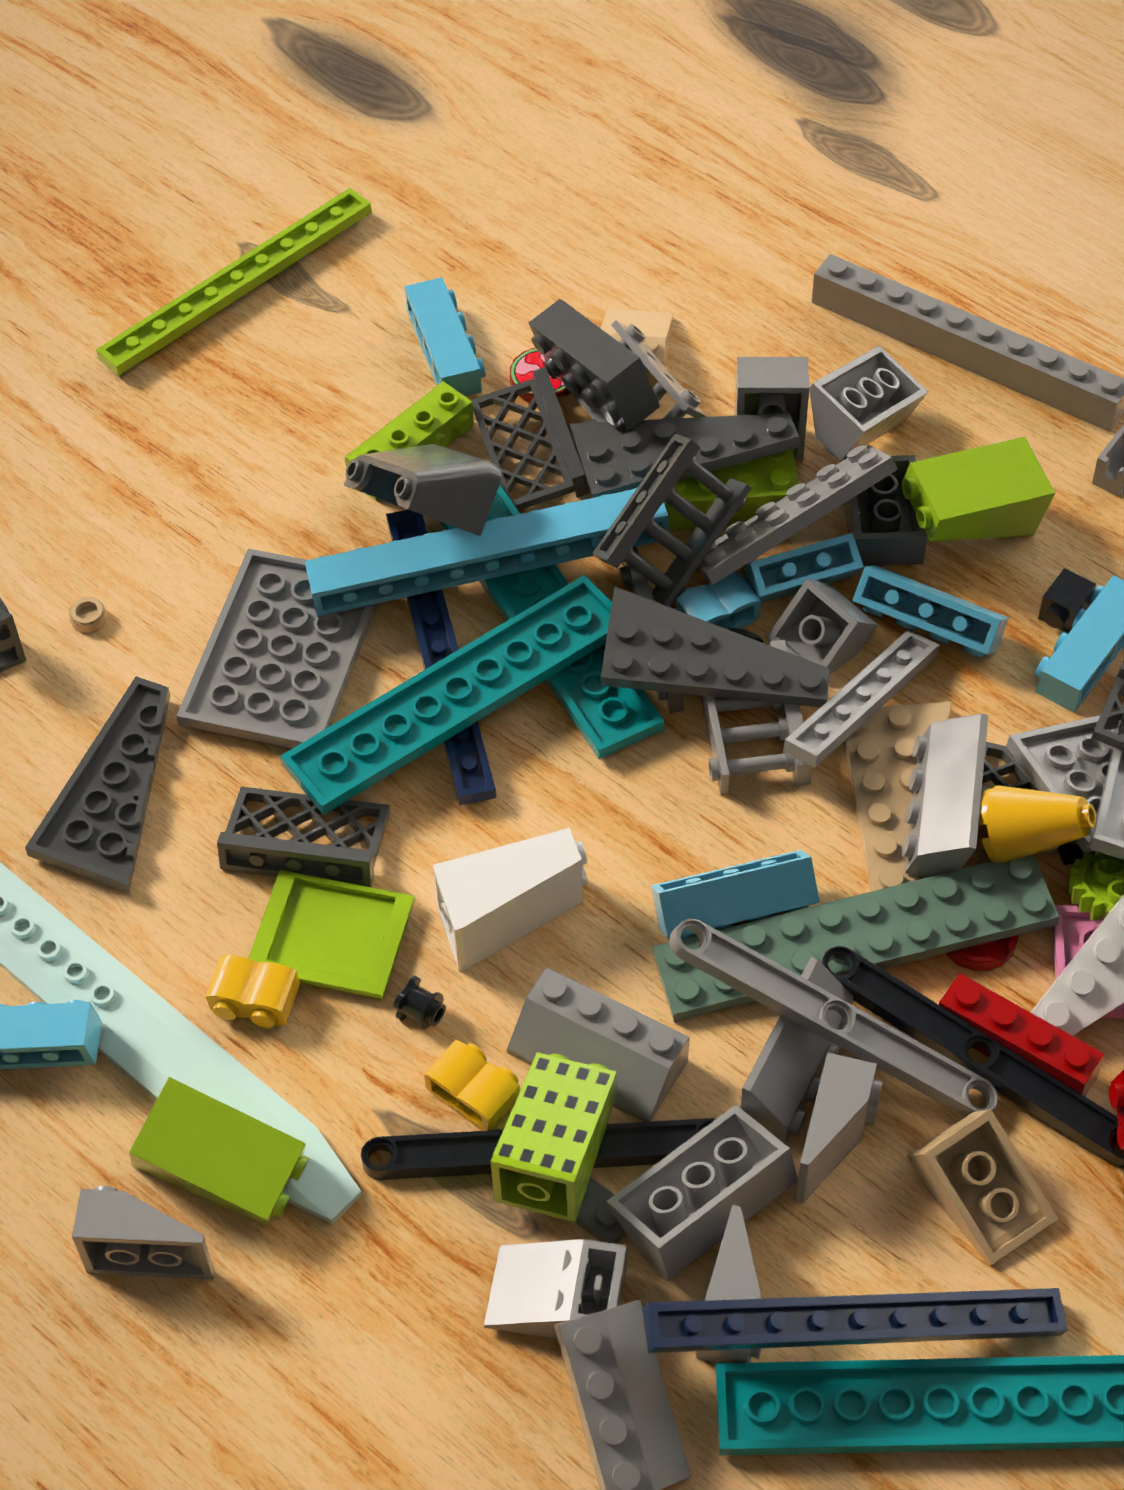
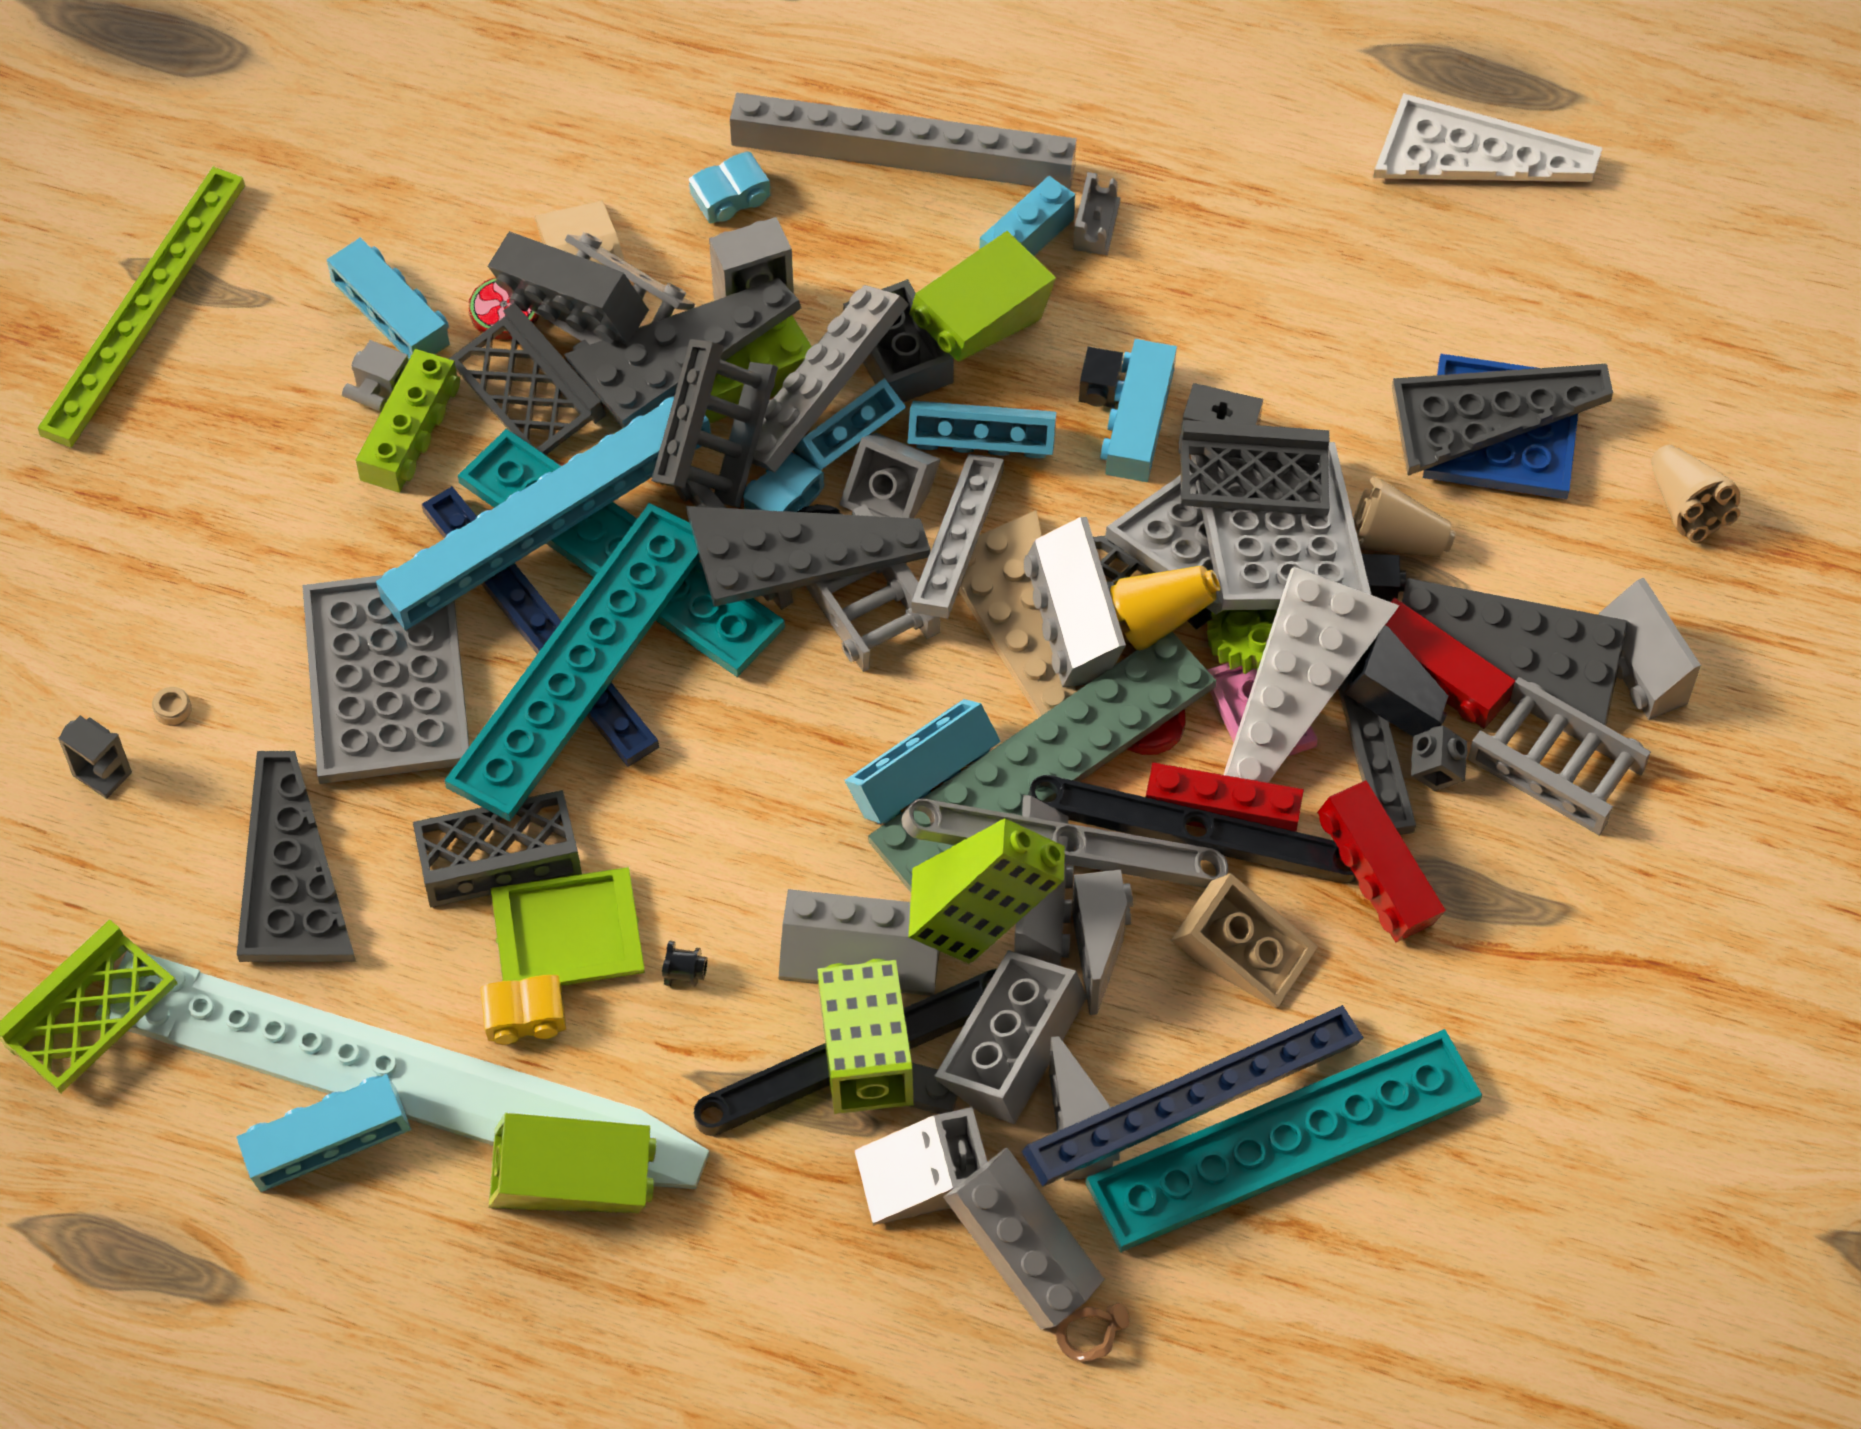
camera: 25 degrees left, 5 degrees up
light grey slope [72,1186,215,1279] -> none
dark grey windscreen [344,444,501,536] -> none
yellow brick [424,1040,520,1131] -> none
white slope [433,828,588,971] -> none
light grey slope [809,345,928,461] -> none
none -> light grey brick [342,340,409,412]
none -> medium azure brick [689,152,771,223]
none -> lime slope [908,818,1065,964]
none -> medium azure brick [979,176,1075,256]

